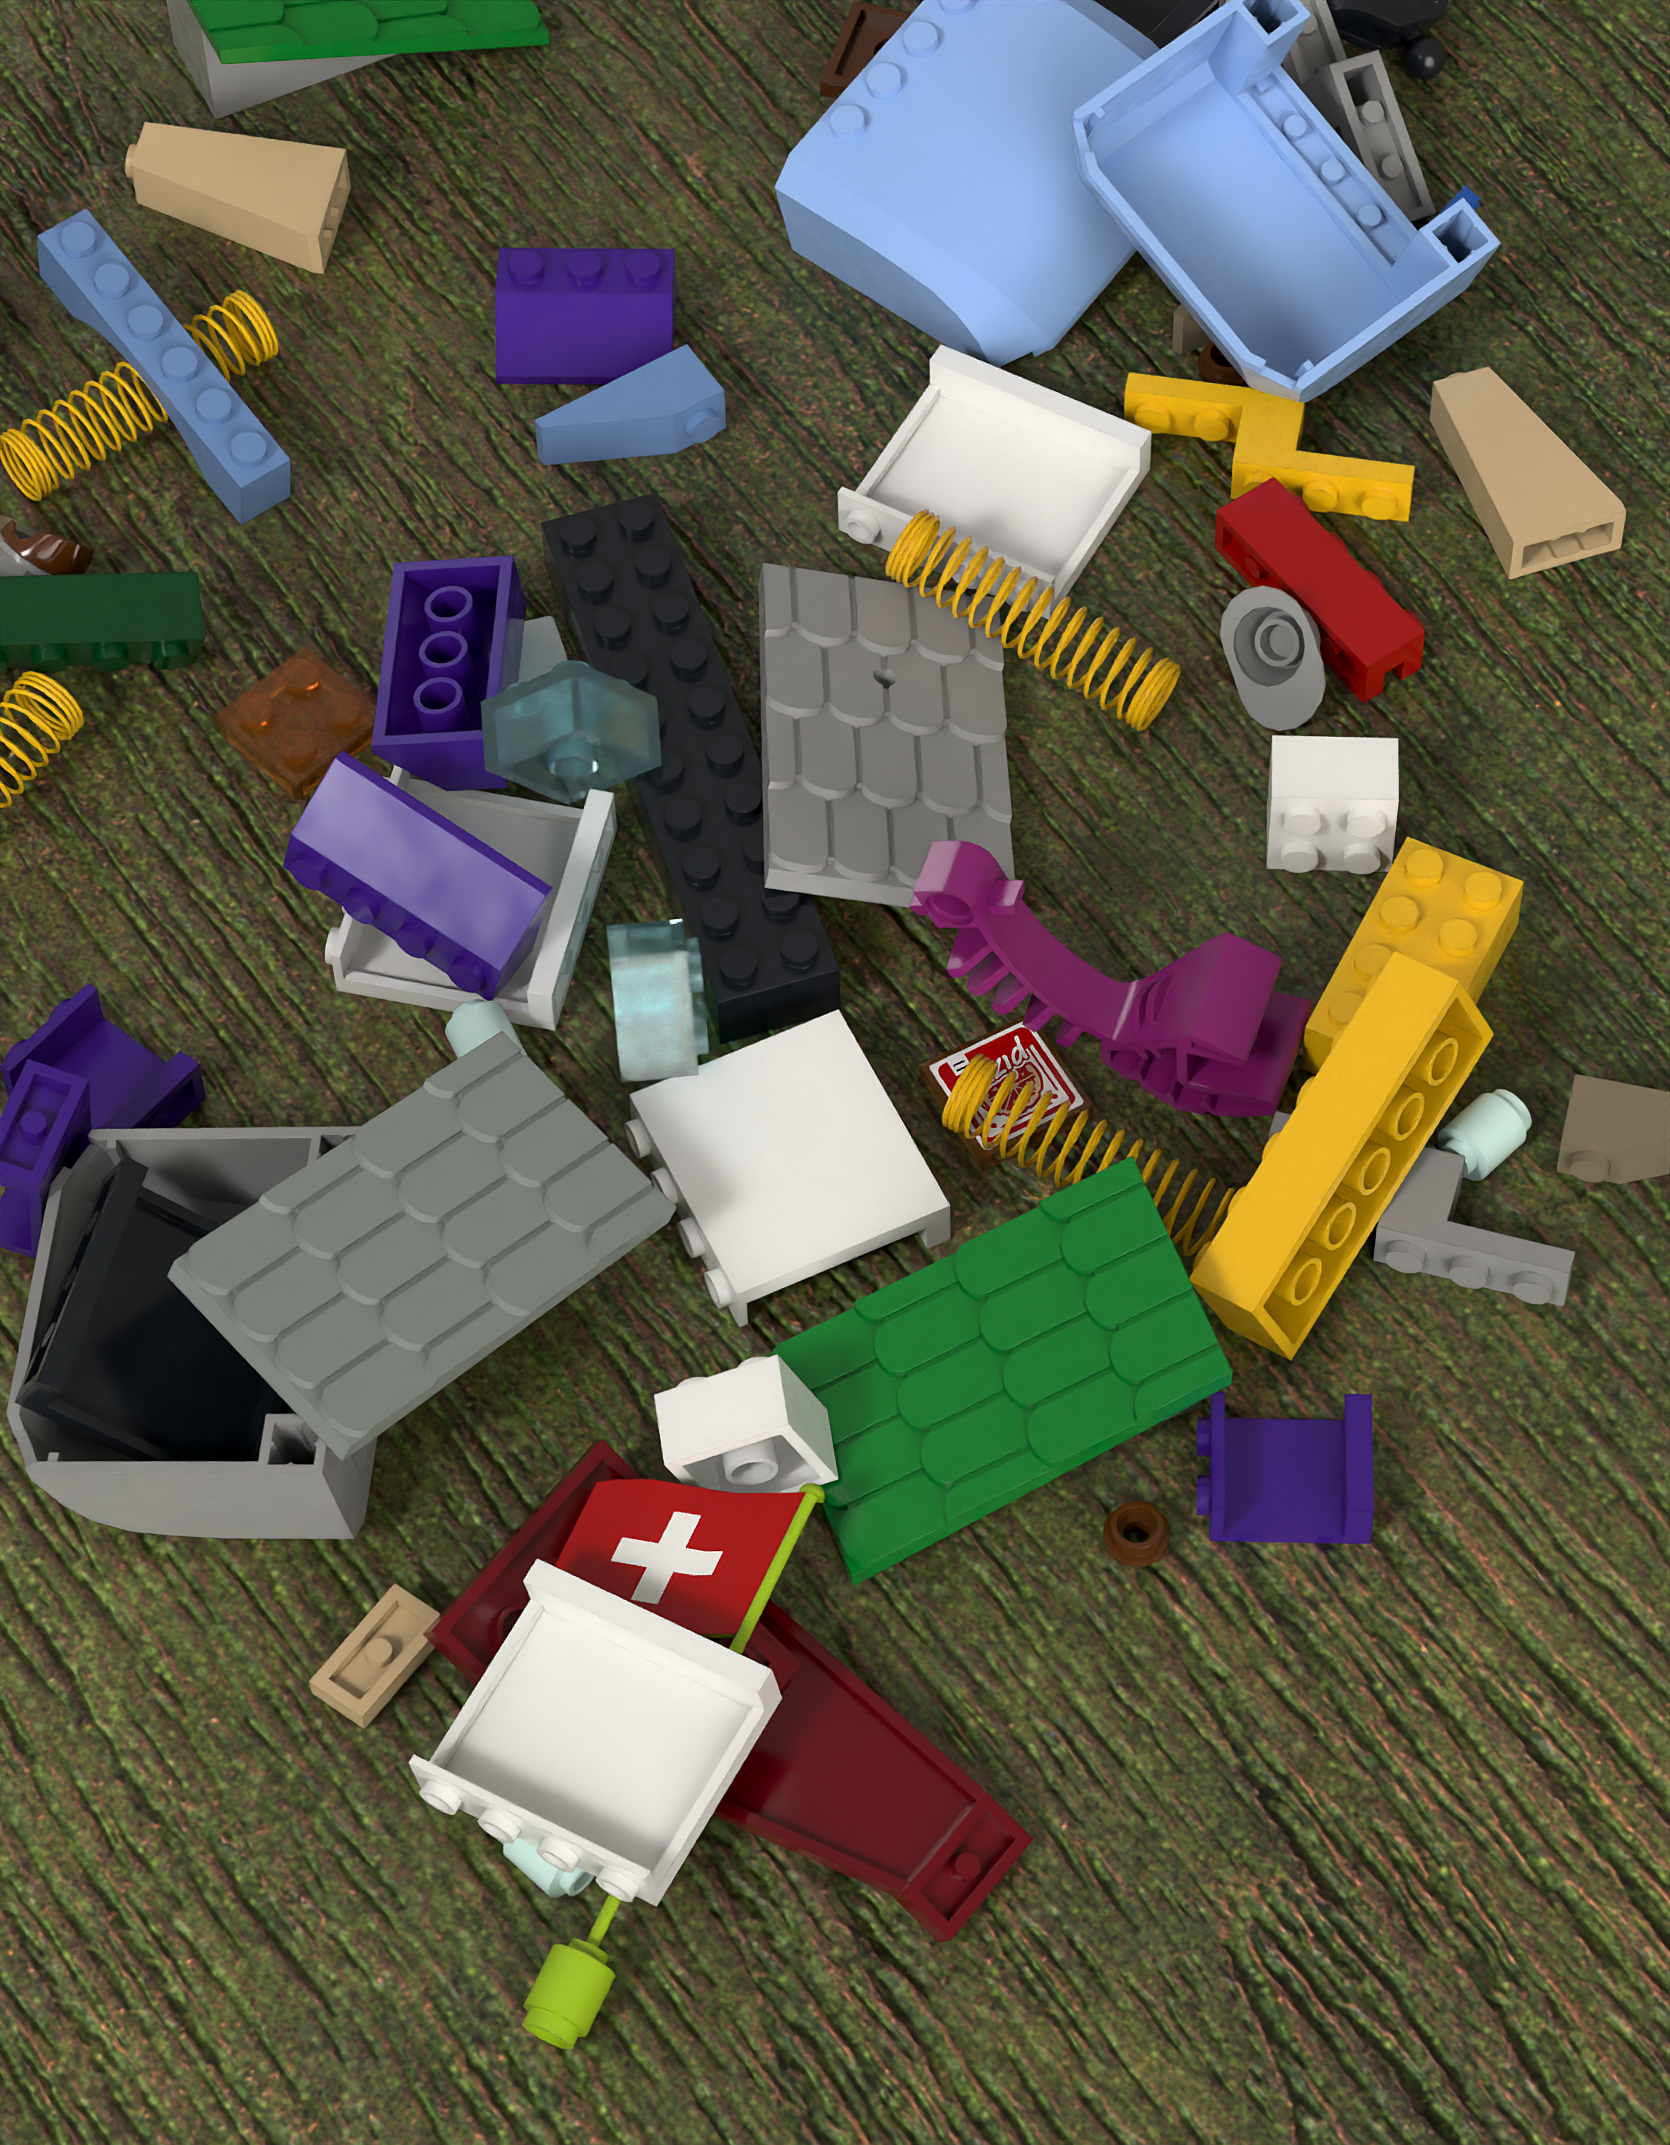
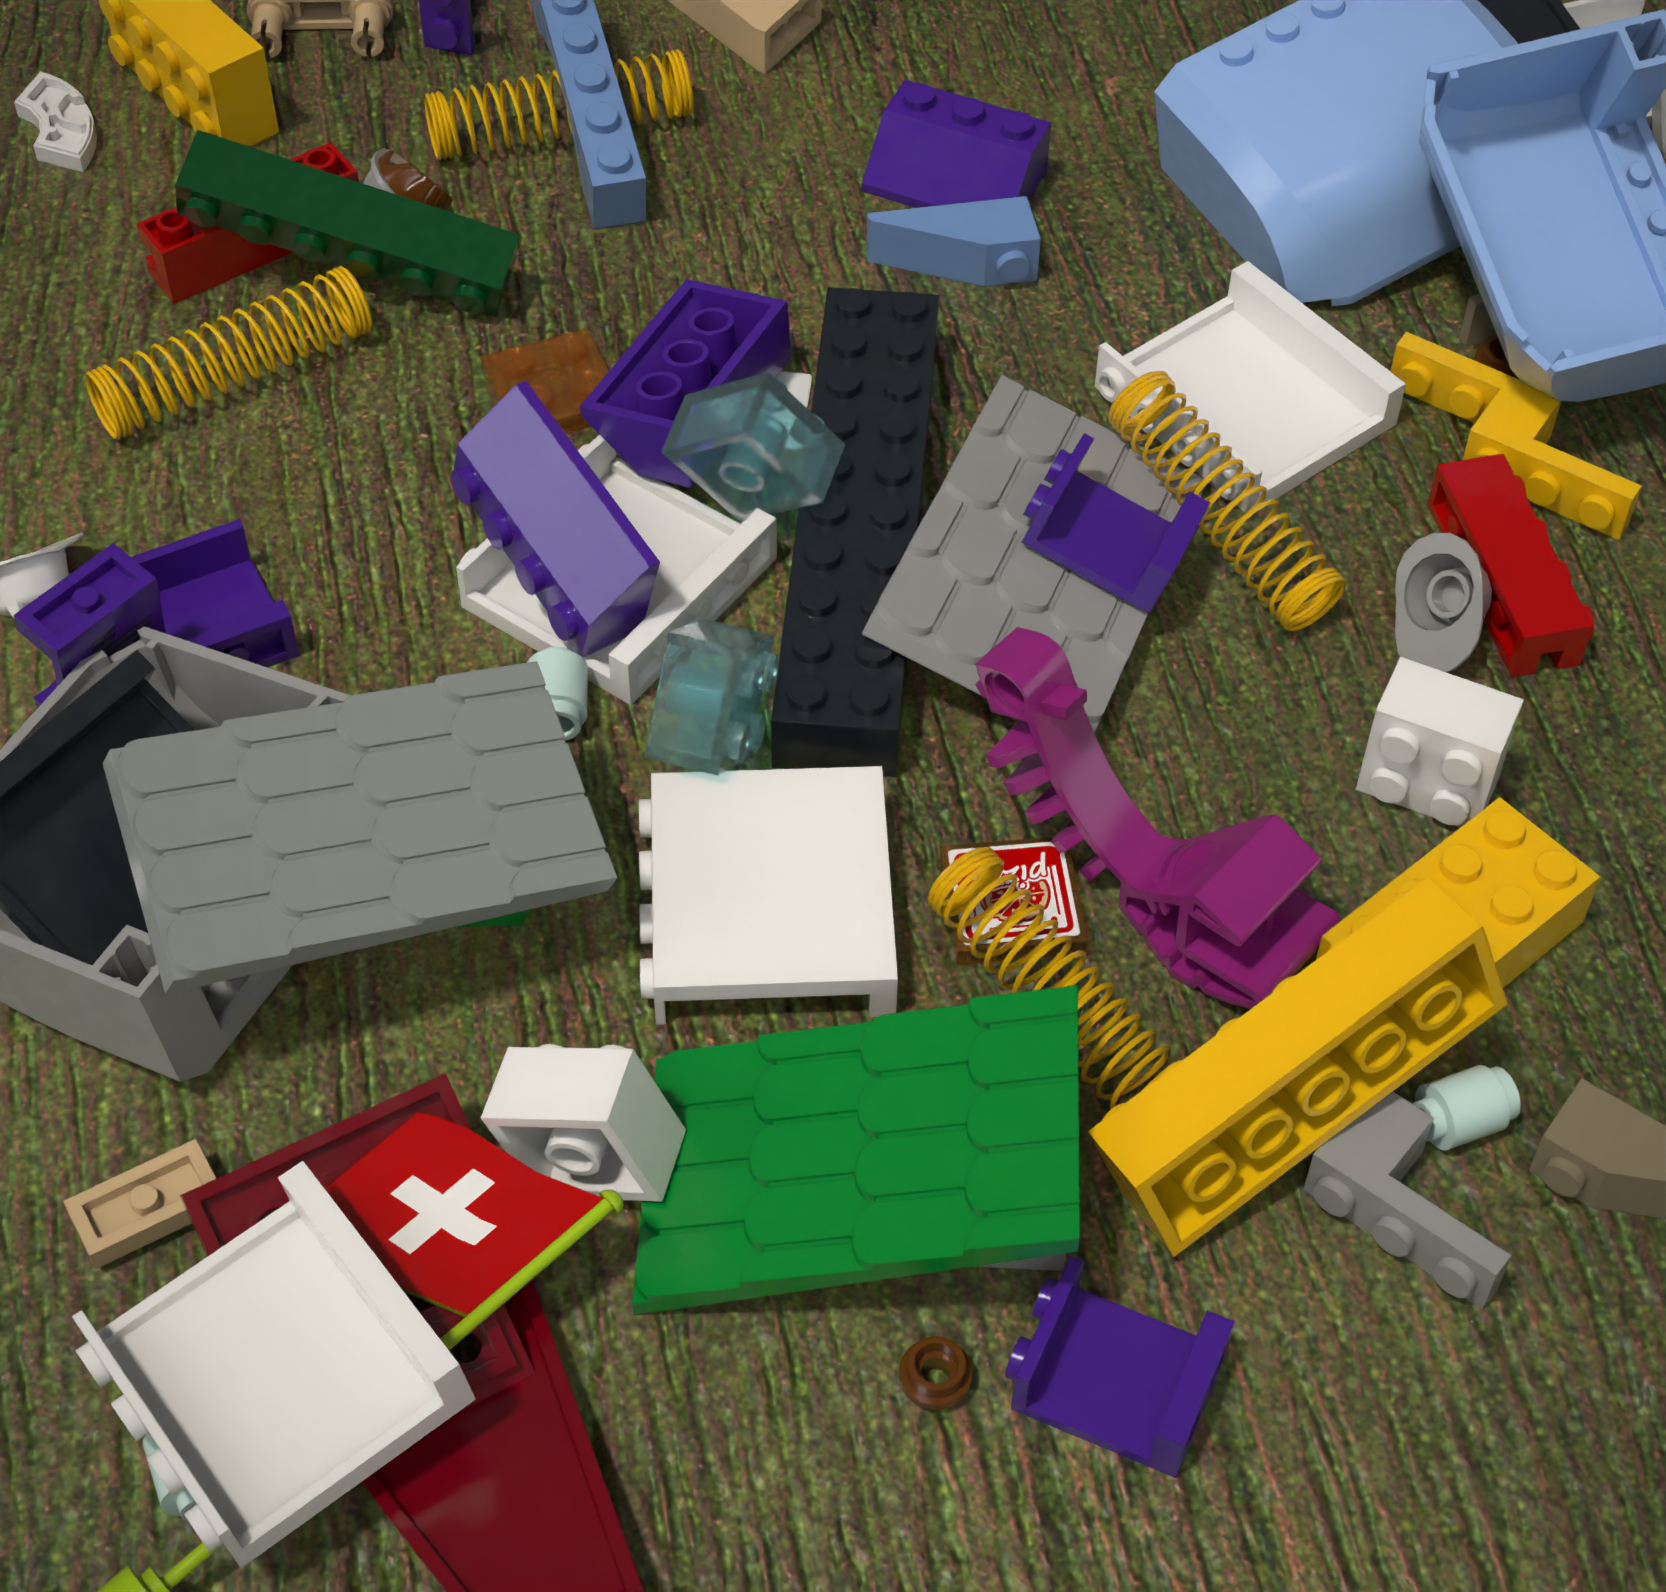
camera: 20 degrees right, 5 degrees down
none -> dark purple panel [1021,433,1210,613]

